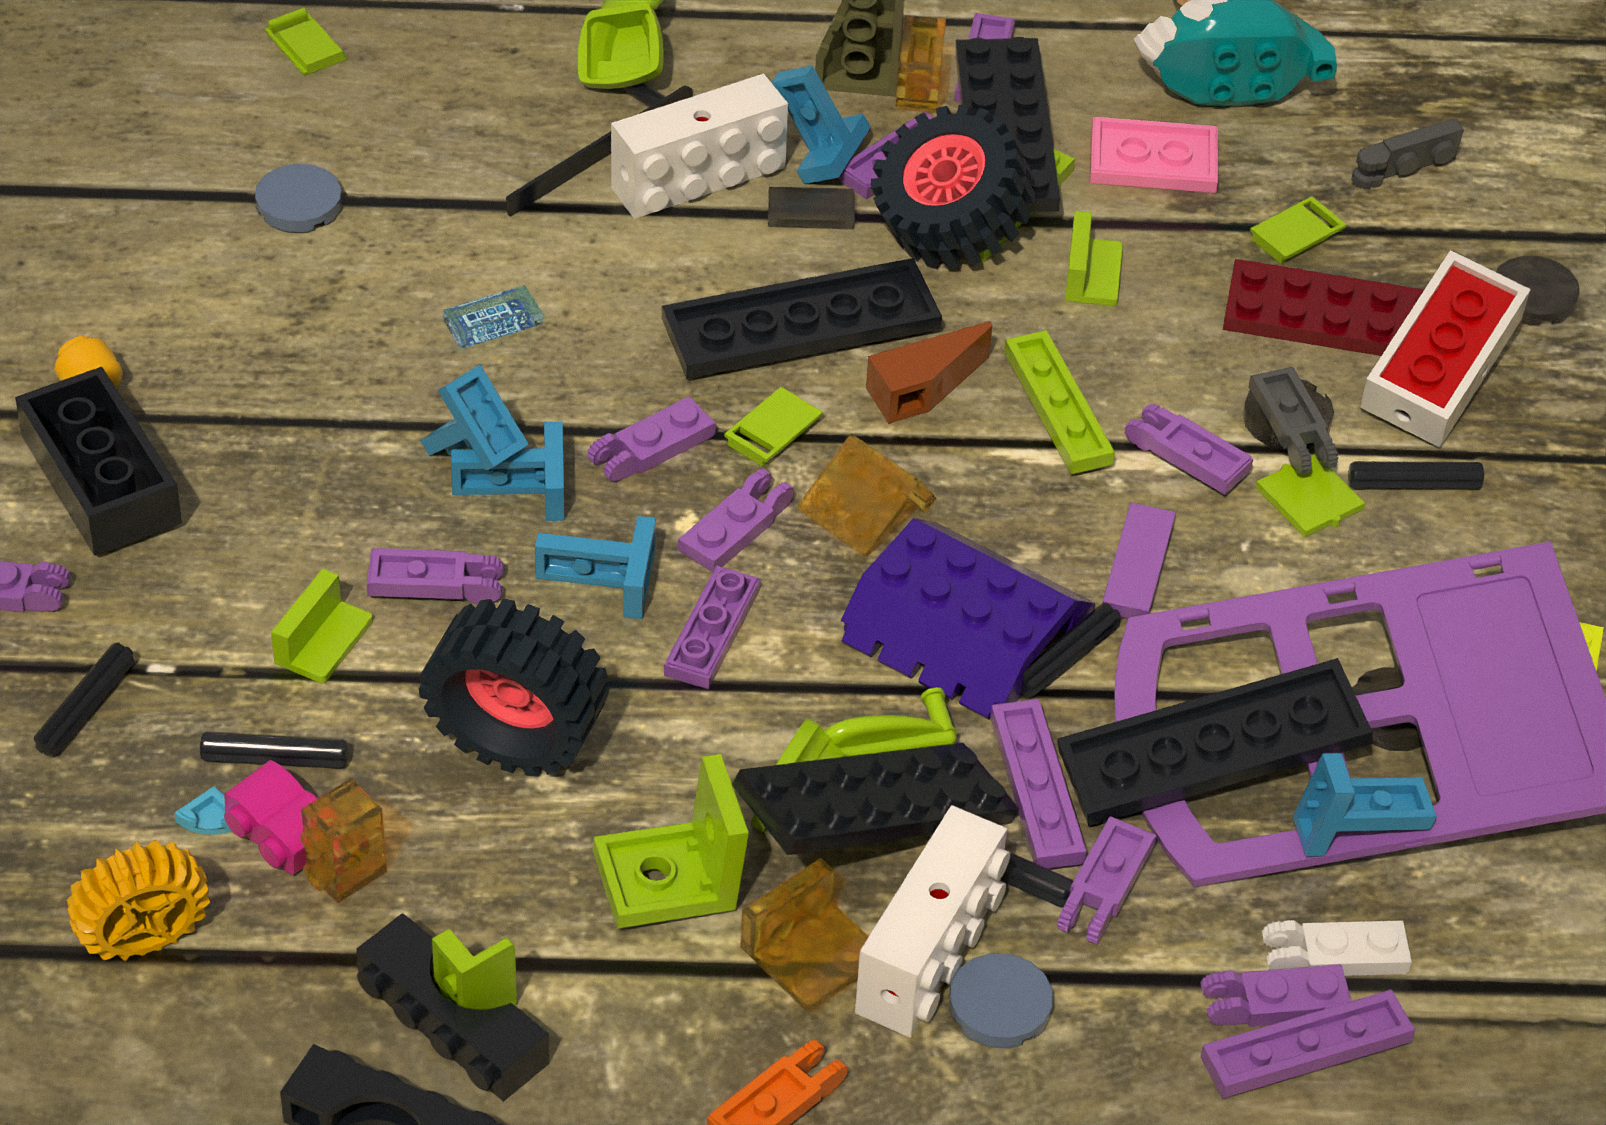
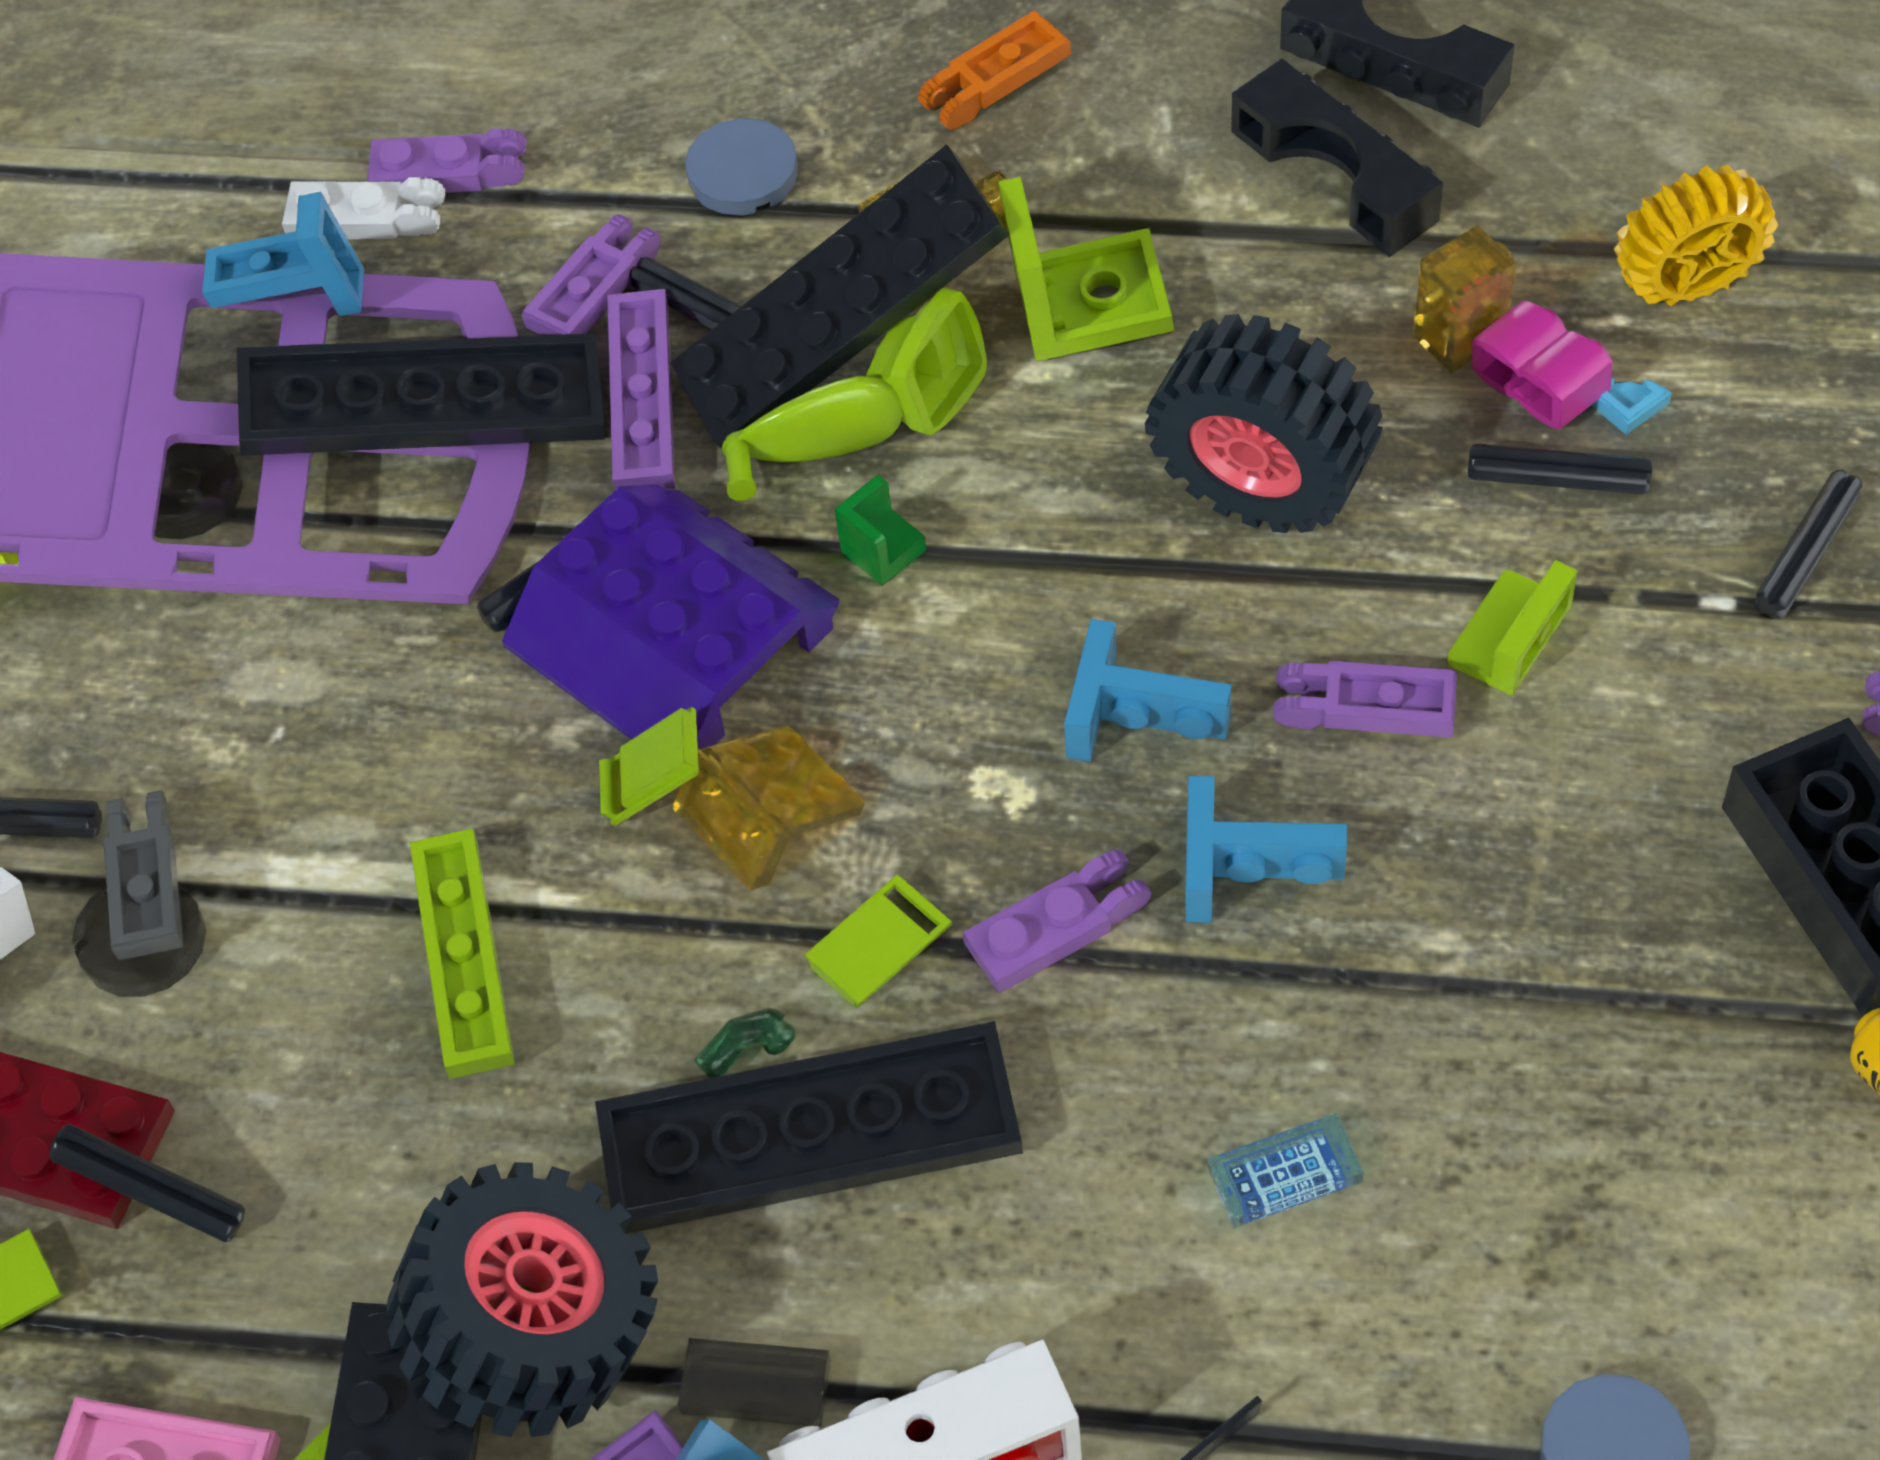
camera: 165 degrees left, 10 degrees up
dark azure bracket [420,364,529,470] -> none
lime panel [432,928,517,1009] -> none
medium lavender tile [664,565,761,690] -> none
medium lavender hinge [678,468,795,572] -> none
white brick [855,805,1010,1038] -> none
dark orange slope [866,321,993,424] -> none
lime panel [1065,210,1123,306] -> none
medium lavender tile [1102,502,1176,618] -> none
medium lavender hinge [1124,403,1253,495] -> none
medium lavender plate [1200,990,1415,1099] -> none
lime piece [1255,453,1365,538] -> none
none -> black axle [49,1124,245,1242]
none -> lime piece [599,707,699,826]
none -> clear green arm [695,1007,796,1078]
none -> green panel [834,475,927,586]

